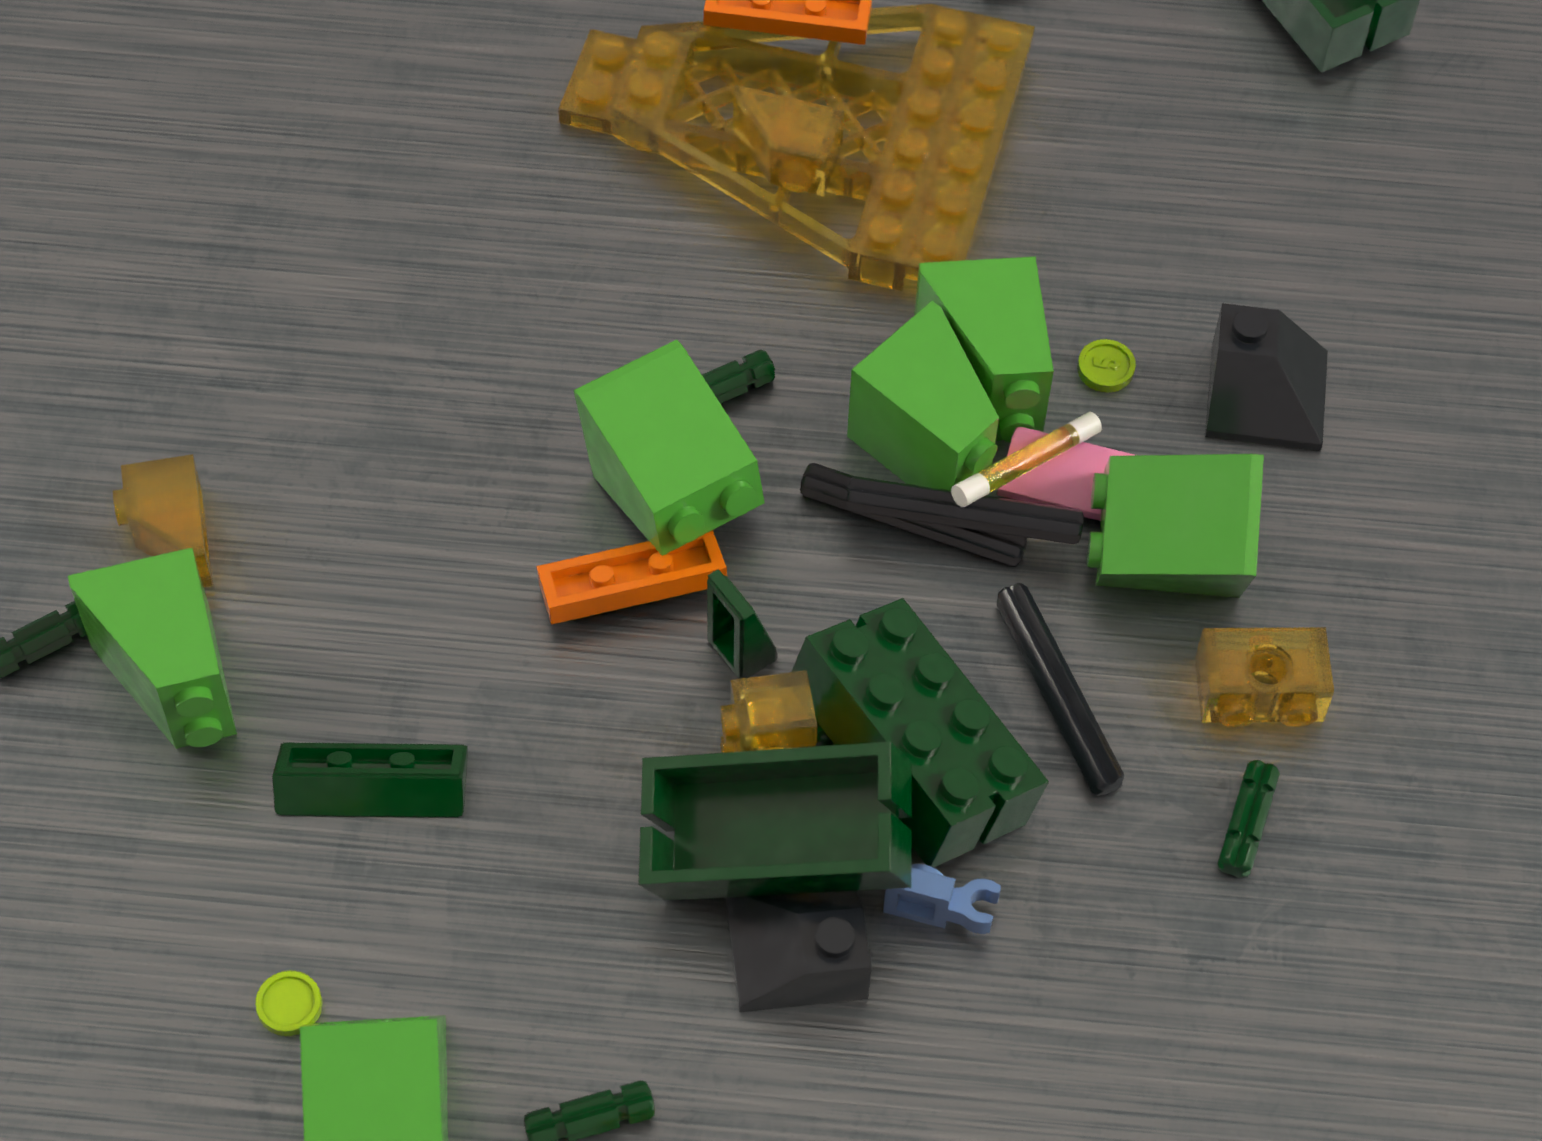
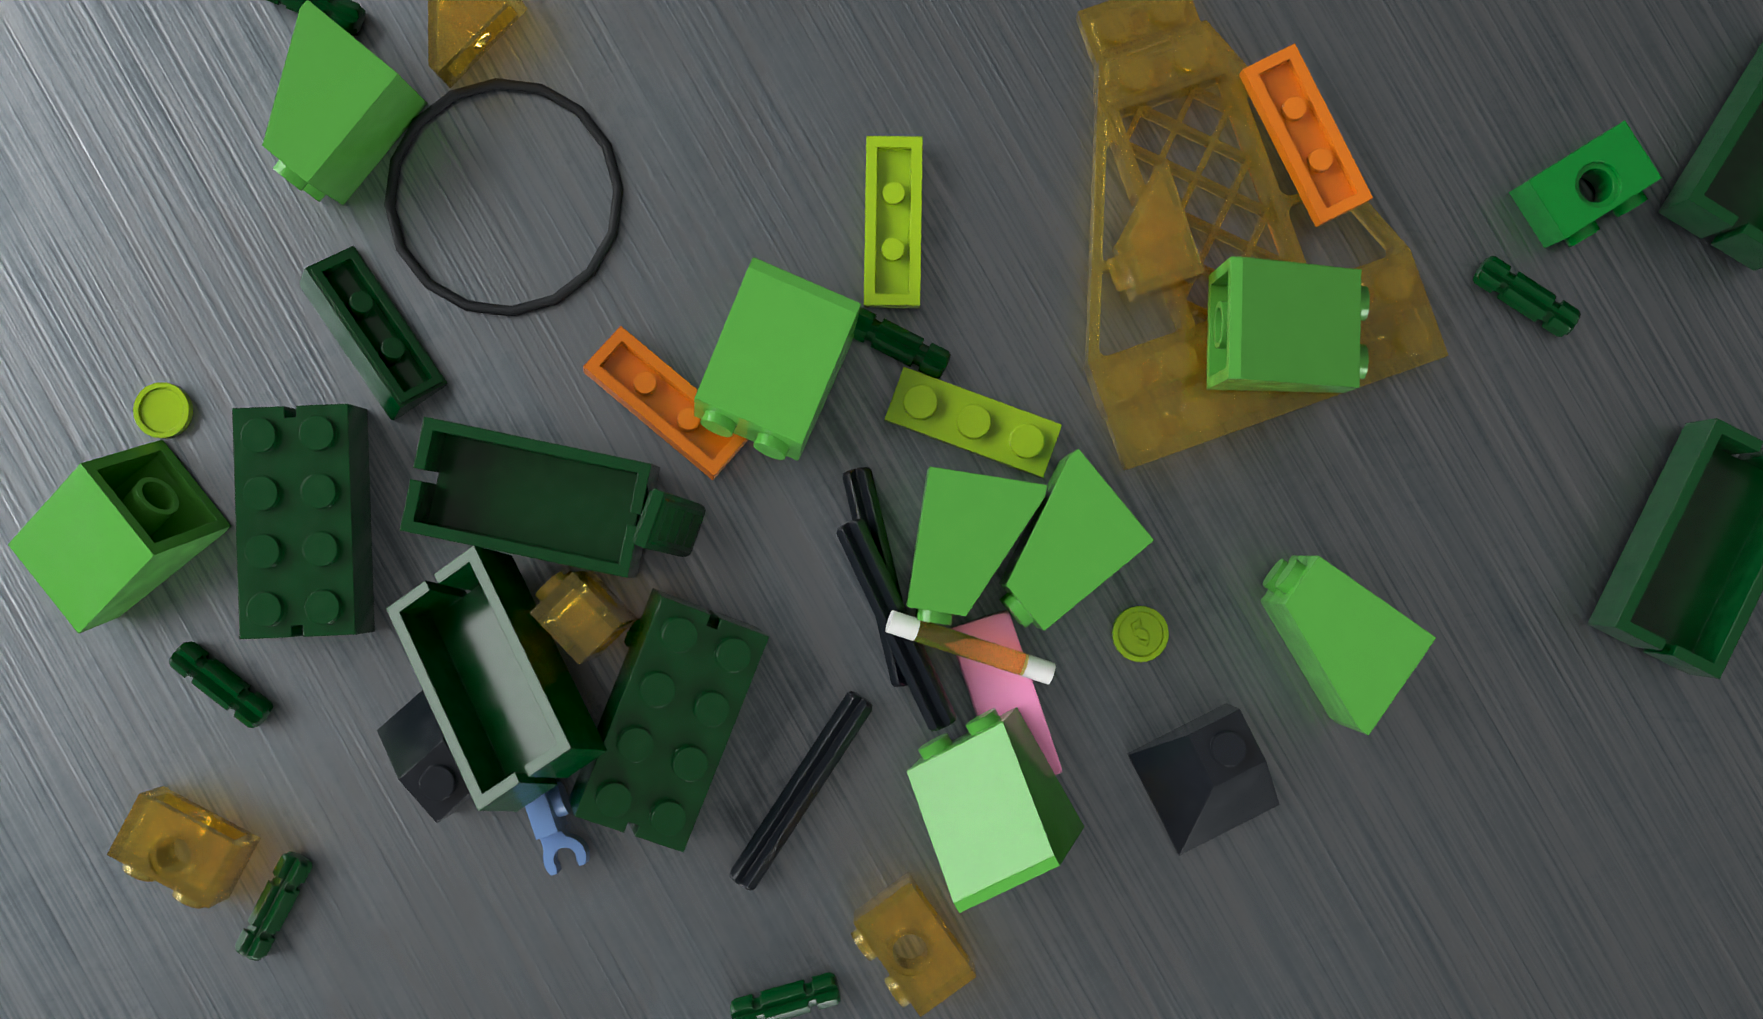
camera: 60 degrees right, 30 degrees up
none -> dark green piece [232,404,375,639]
none -> black piece [384,78,624,317]
none -> dark green piece [399,417,660,578]
none -> lime plate [864,136,923,309]
none -> lime plate [884,367,1062,478]
none -> bright green slope [1206,256,1370,393]
none -> bright green slope [1260,555,1436,735]

